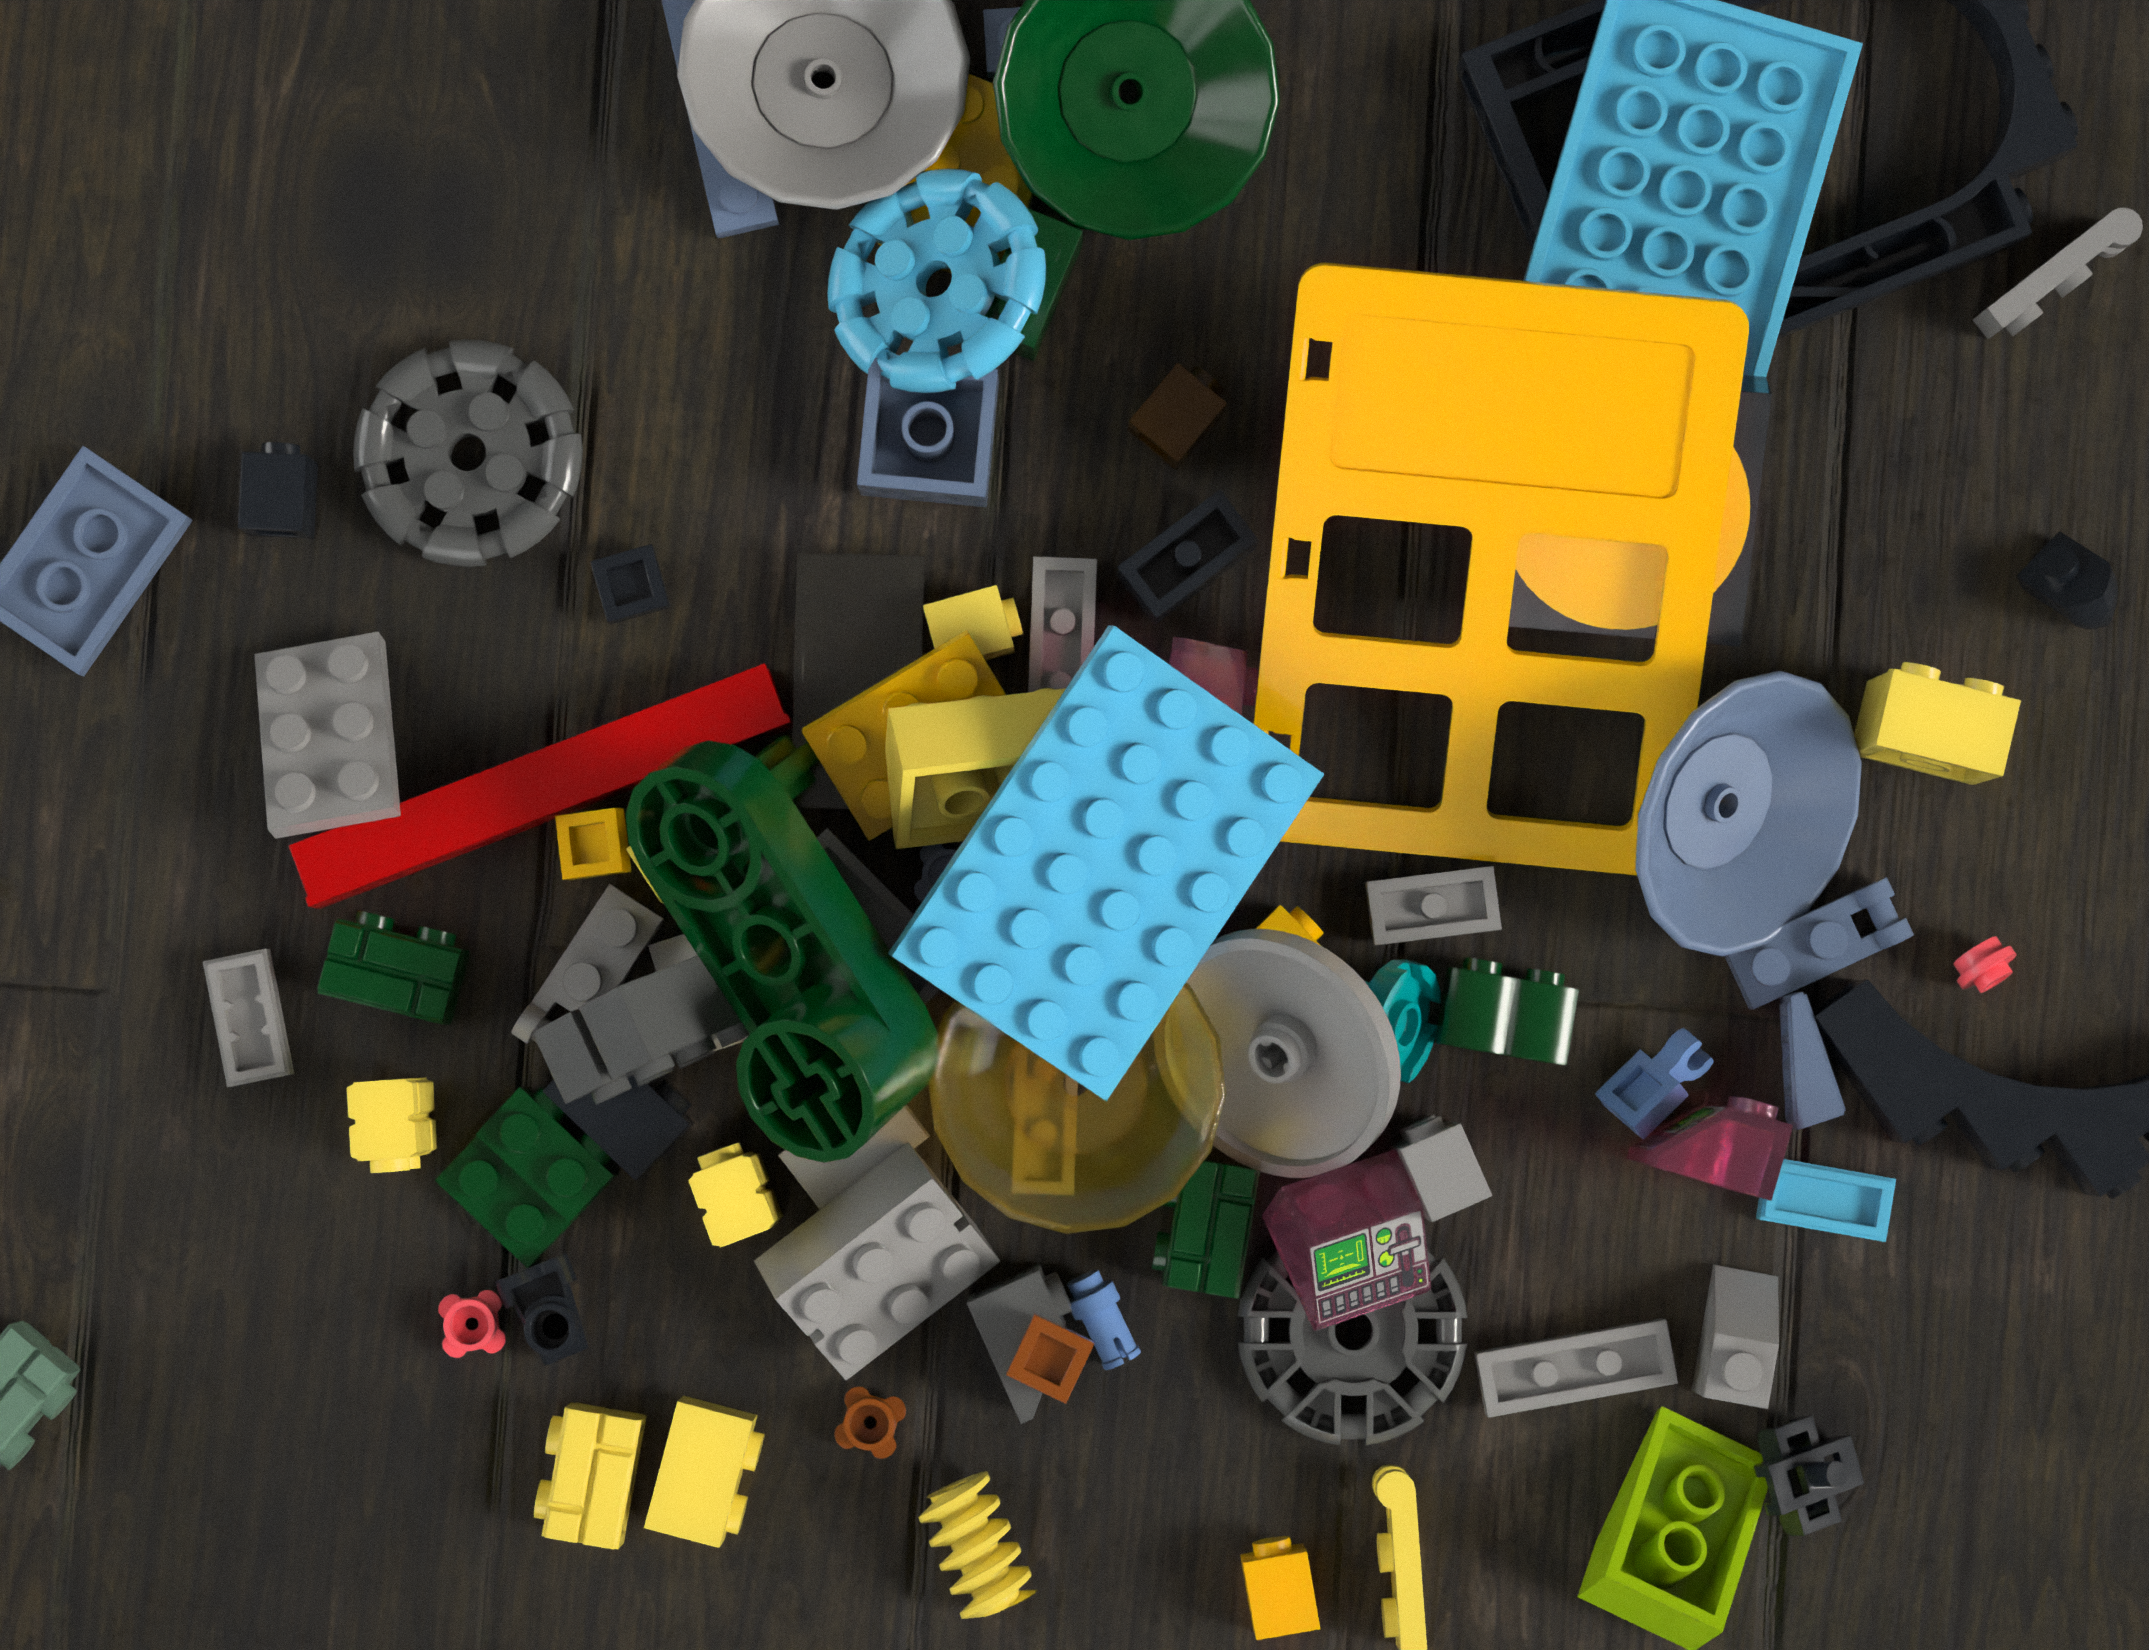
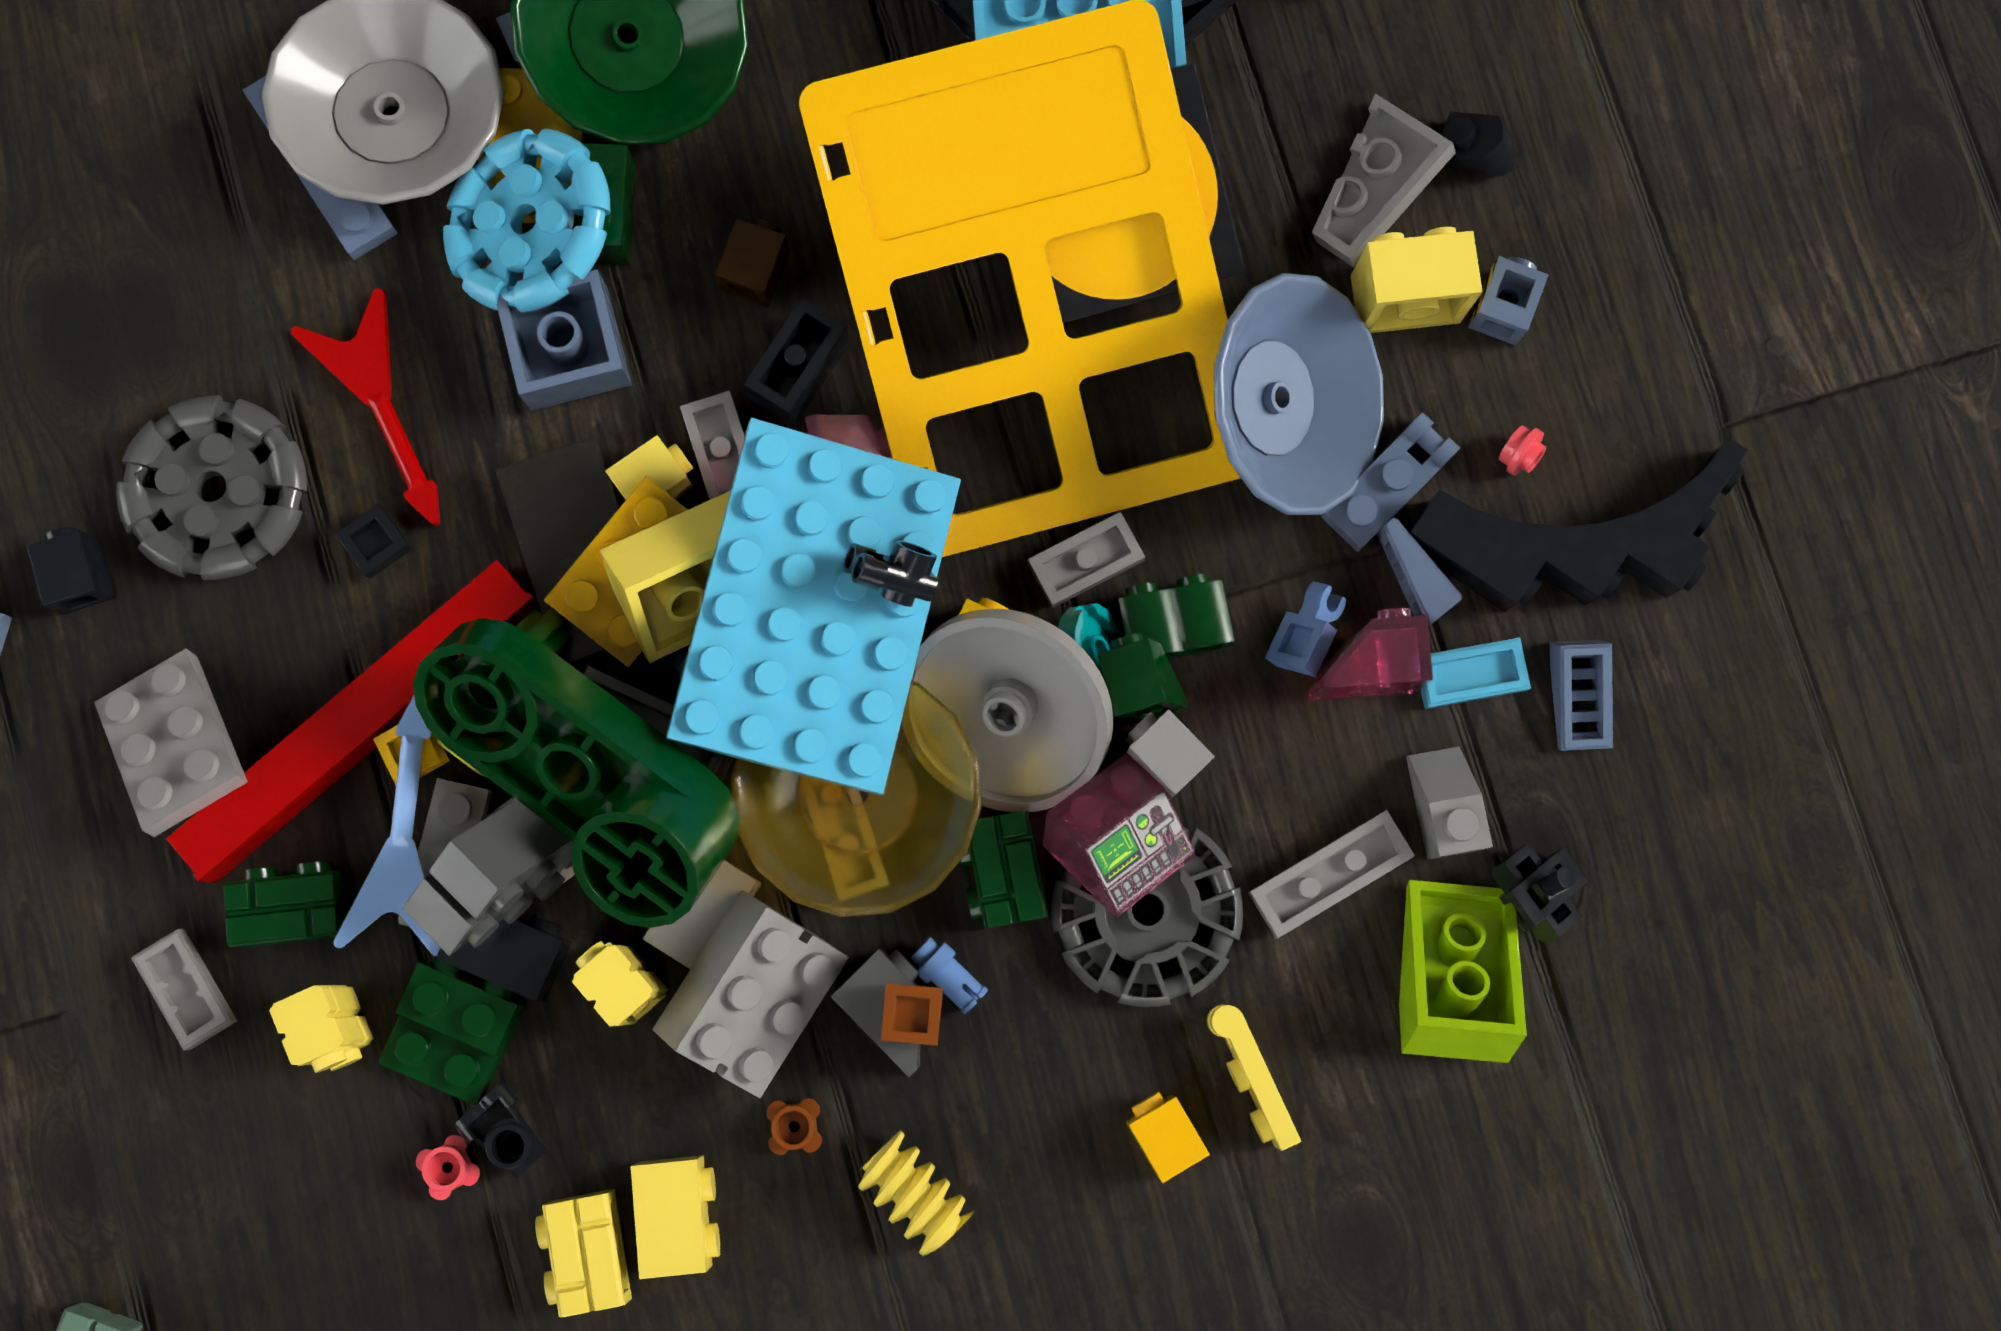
camera: 20 degrees left, 5 degrees down
none -> red piece [291,288,440,526]
none -> light blue piece [334,695,441,956]
none -> black plate [844,540,938,607]
none -> dark green slope [1097,633,1189,723]
none -> light grey wing [1312,93,1456,268]
none -> sand blue brick [1468,256,1549,346]
none -> sand blue slope [1550,640,1613,751]

